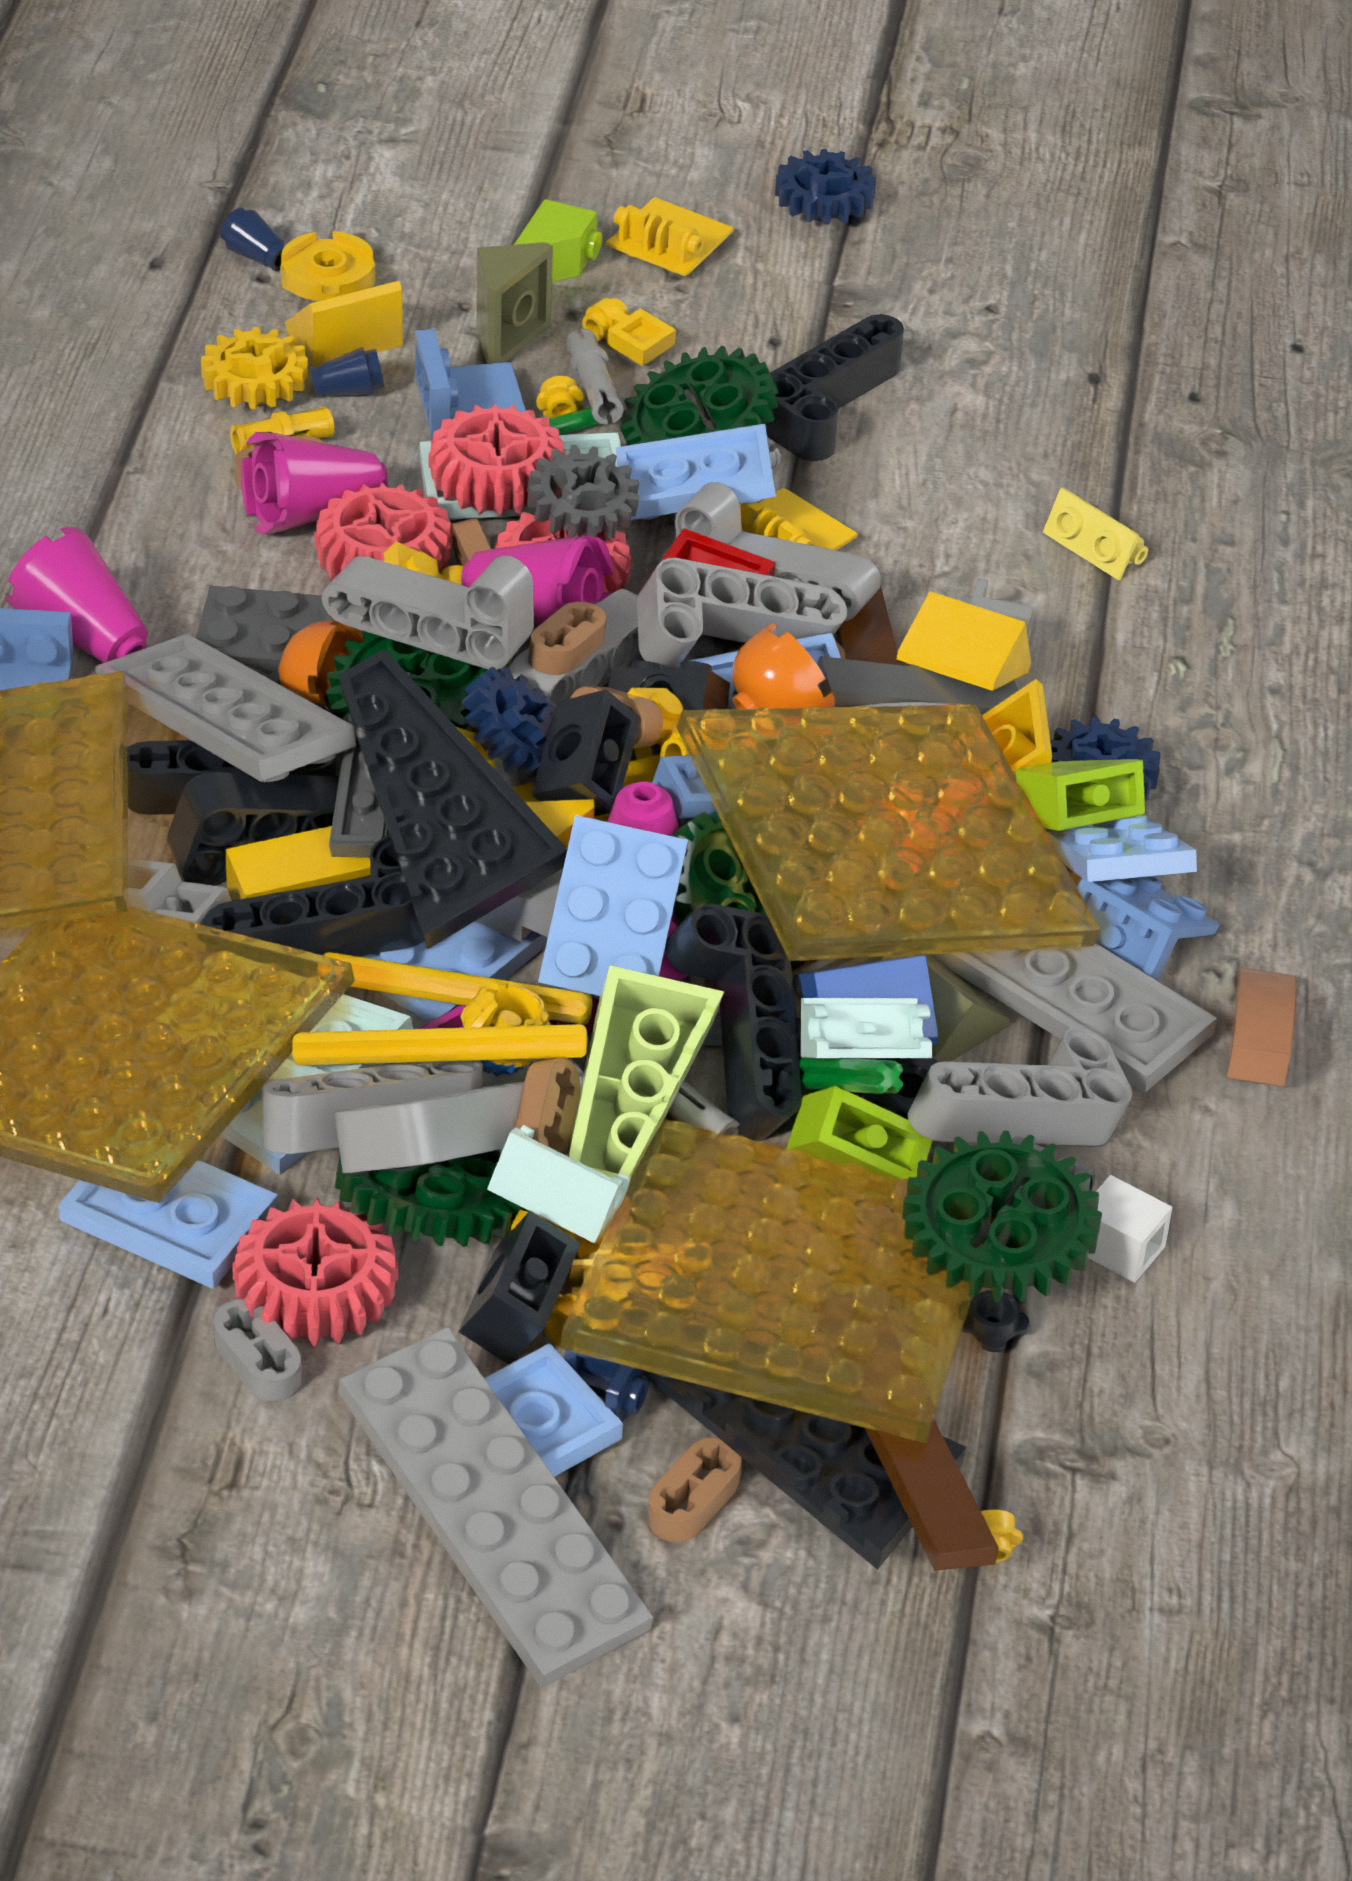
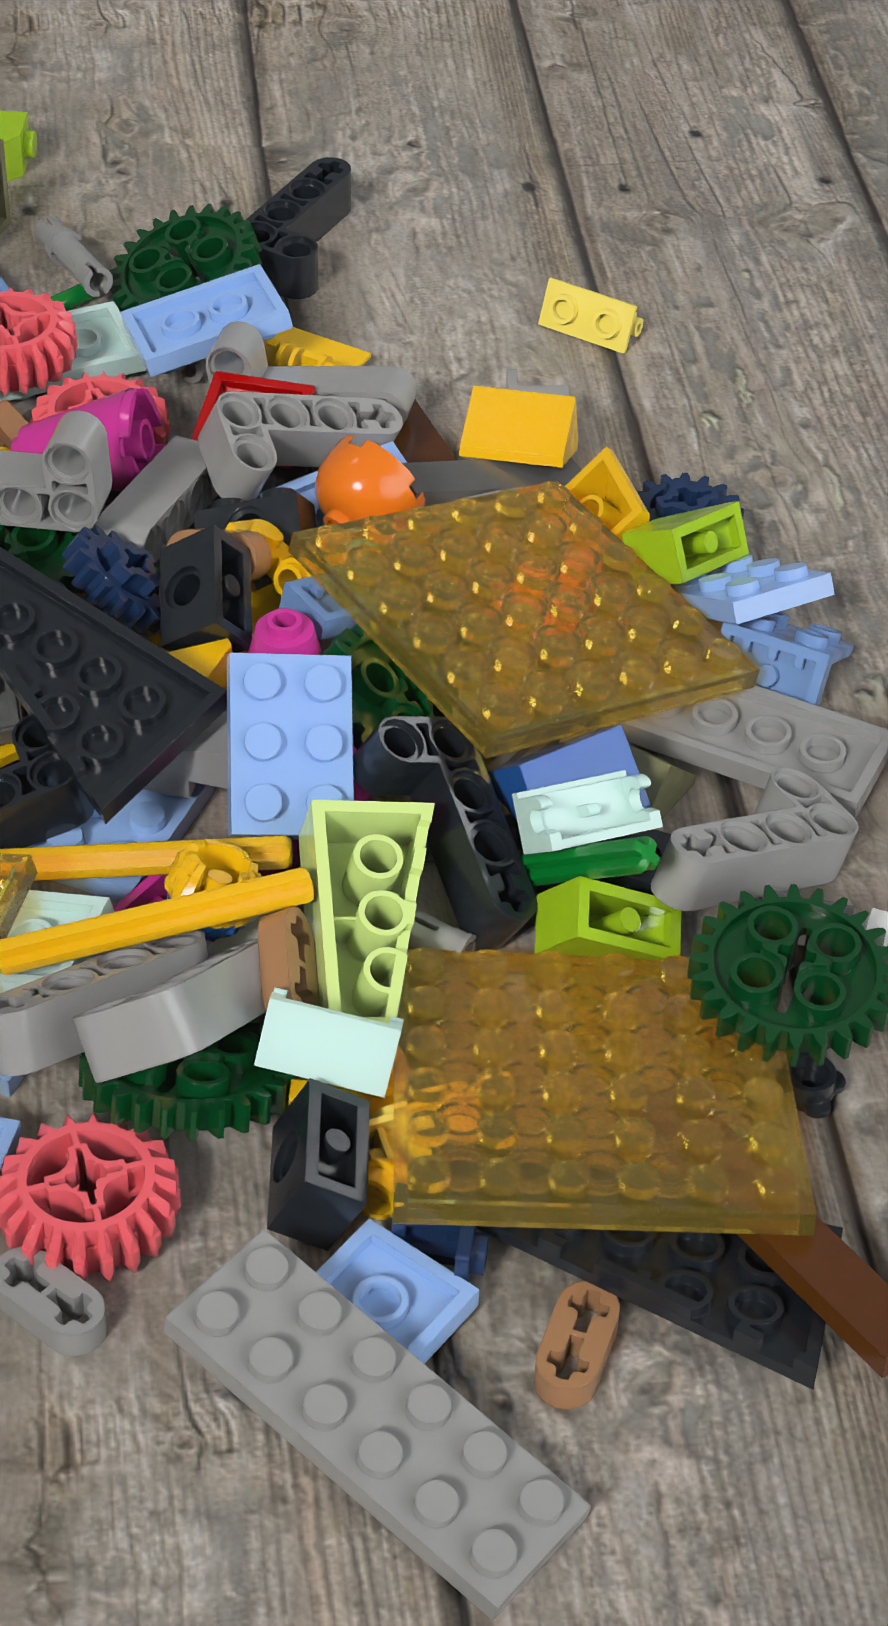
camera: 15 degrees left, 0 degrees up
dark grey gear [527,445,640,539] -> none
medium nougat beam [528,602,607,675] -> none
yellow plate [536,376,585,418] -> none
yellow plate [582,298,676,366] -> none
yellow hinge [606,197,734,277] -> none
dark blue gear [775,149,876,225] -> none

